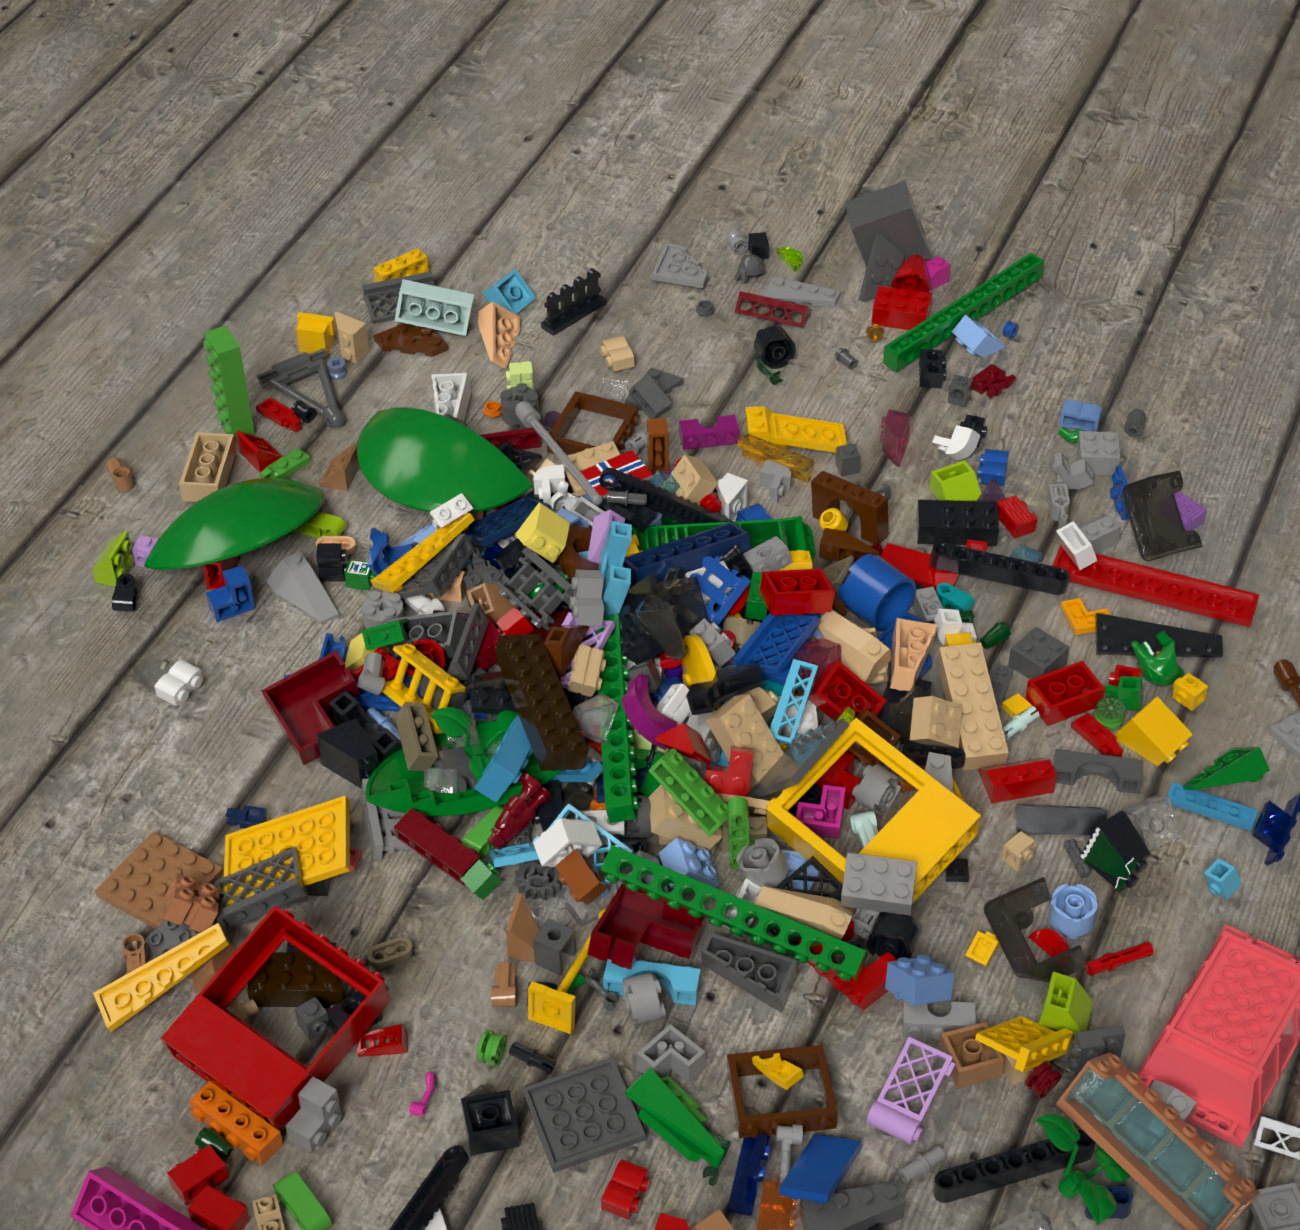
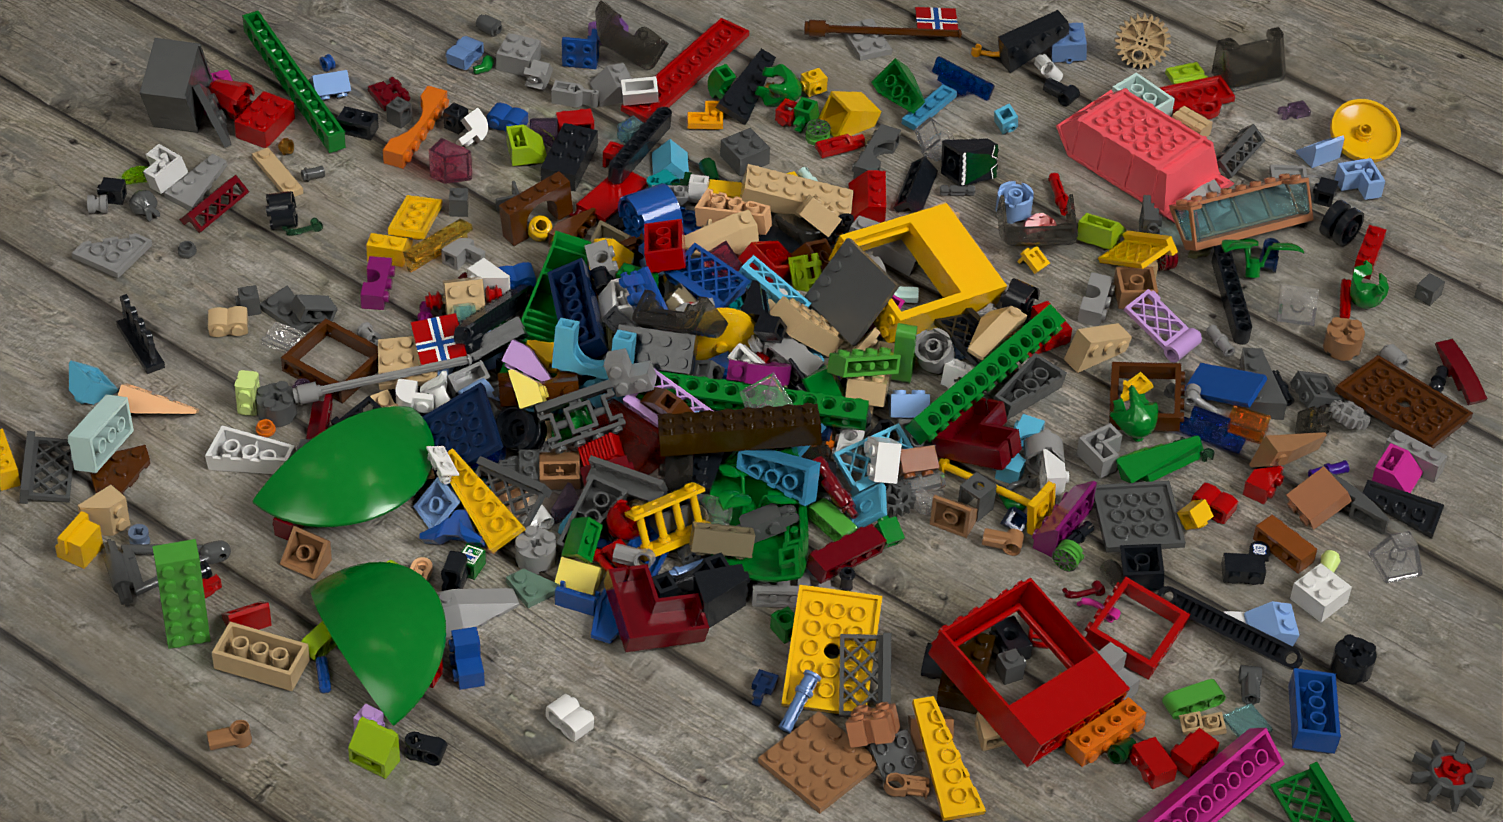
camera: 80 degrees left, 0 degrees up
bright green hinge [260,448,311,479] -> none
dark tan plate [367,937,413,969] -> none
clear window [424,768,457,794] -> none
tan brick [568,644,606,697] -> none
dark grey axle [607,490,648,506] -> none
dark orange brick [647,418,669,477] -> none
red slope [655,723,711,765] -> none
red brick [705,746,753,797] -> none
light grey brick [841,853,917,916] -> none
medium blue brick [885,955,954,1006] -> none
red brick [1025,661,1105,726] -> none
none -> white brick [143,144,188,194]
none -> dark grey brick [235,285,261,316]
none -> tan plate [252,147,303,197]
none -> orange arch [383,86,449,169]
none -> sand green wing [506,568,560,608]
none -> medium azure slope [652,139,689,179]
none -> green brick [707,64,737,100]
none -> medium blue pin [778,670,822,733]
none -> black pin [839,566,856,591]
none -> magenta slope [1032,481,1097,557]
none -> white slope [1039,449,1069,498]
none -> dark red piece [1062,580,1105,598]
none -> tan wedge [1064,323,1132,373]
none -> red window [1084,577,1191,680]
none -> green piece [1110,385,1158,442]
none -> yellow brick [1177,499,1214,530]

